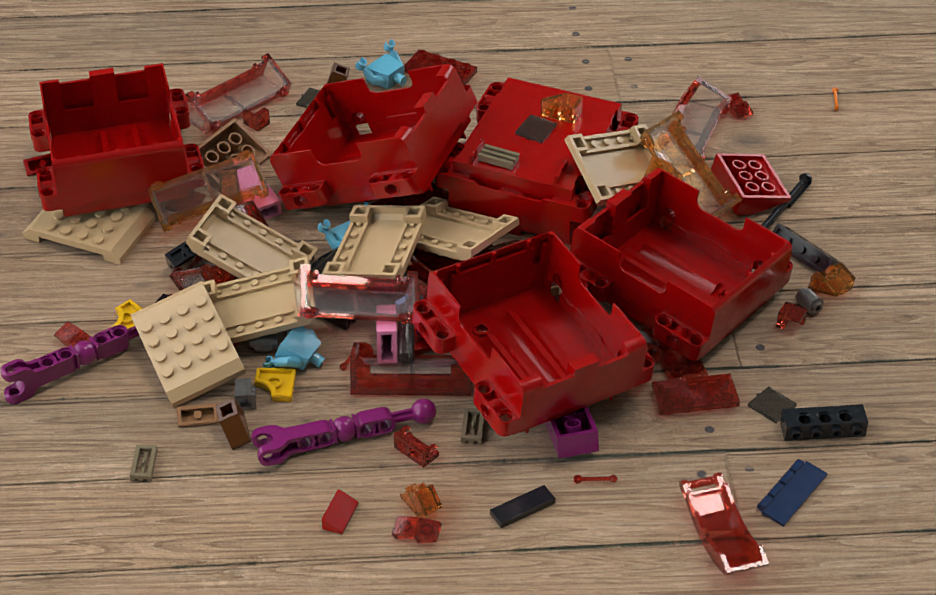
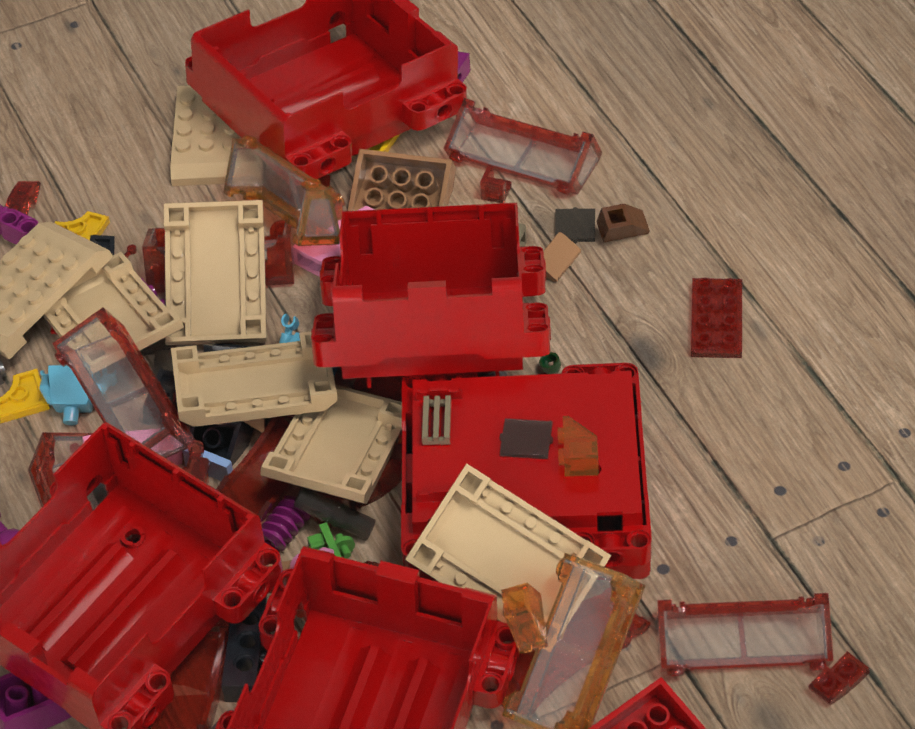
camera: 70 degrees right, 5 degrees up
medium azure torso [355,39,407,89] -> none

